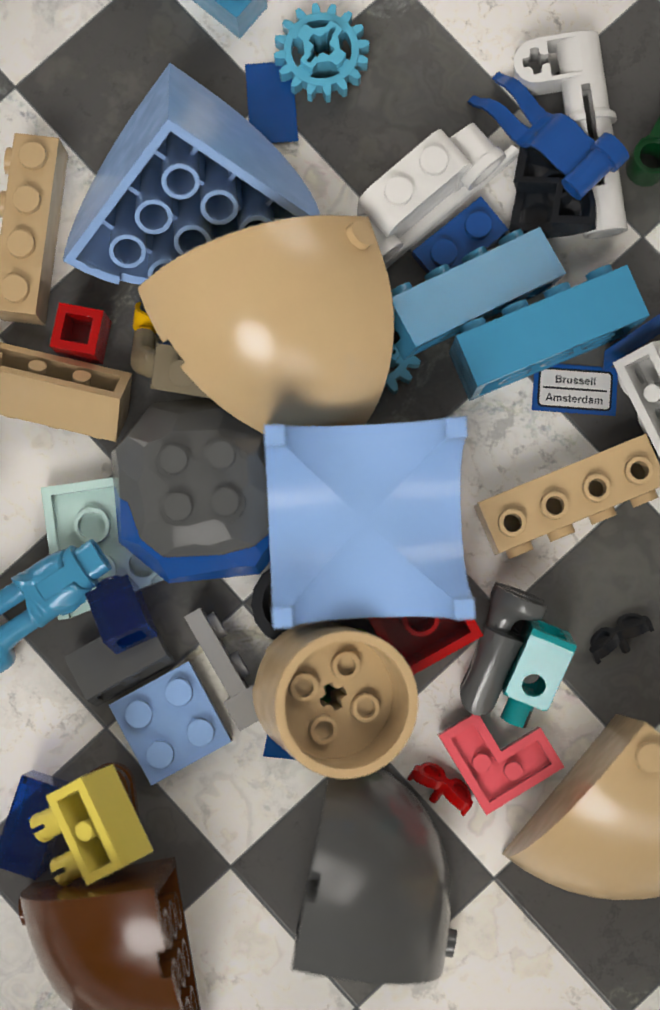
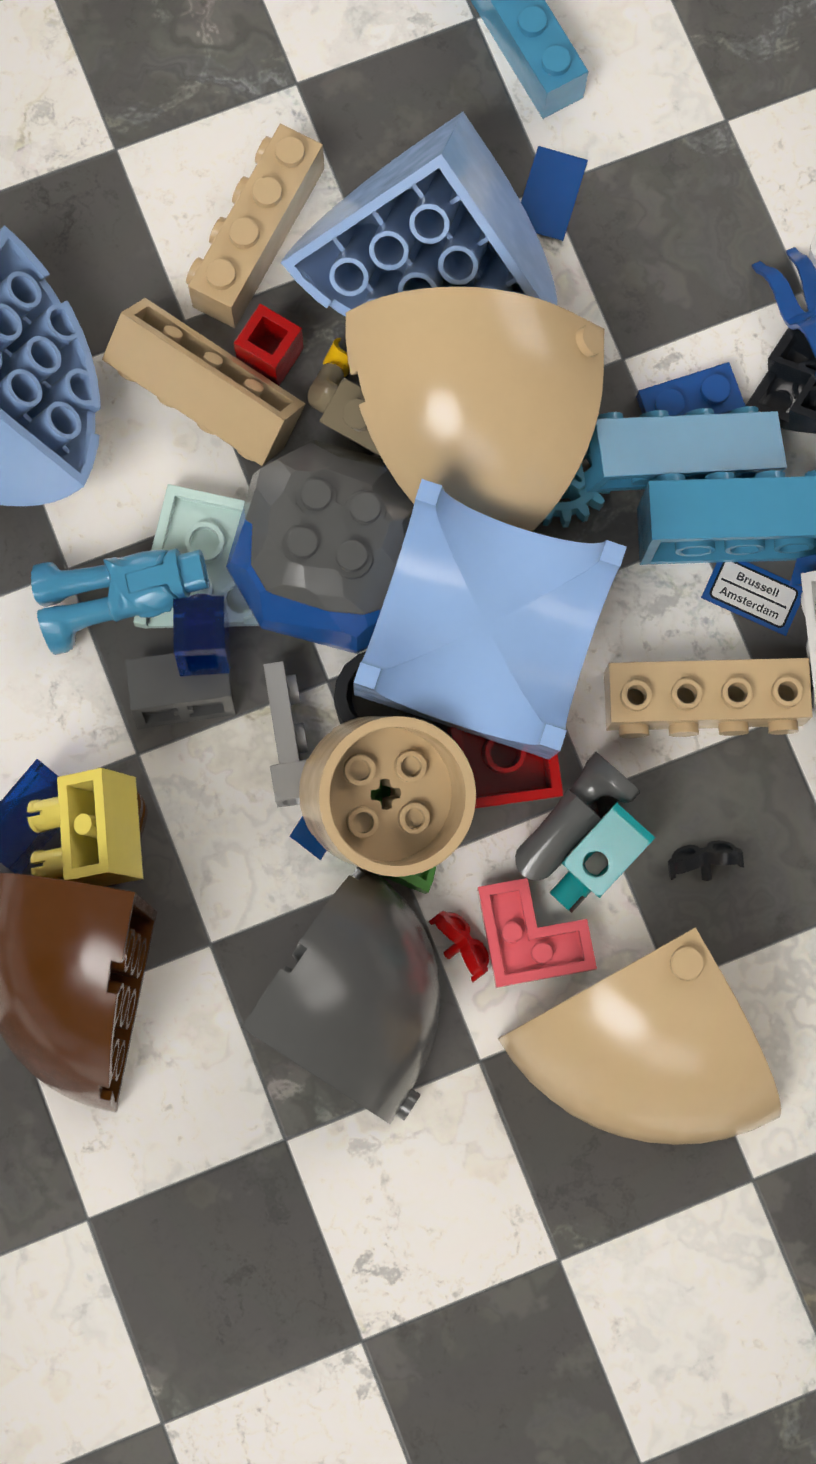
camera: 15 degrees right, 5 degrees down
light blue plate [109,661,233,786] -> none
medium azure gear [274,3,369,103] -> none
white brick [357,123,519,269] -> none

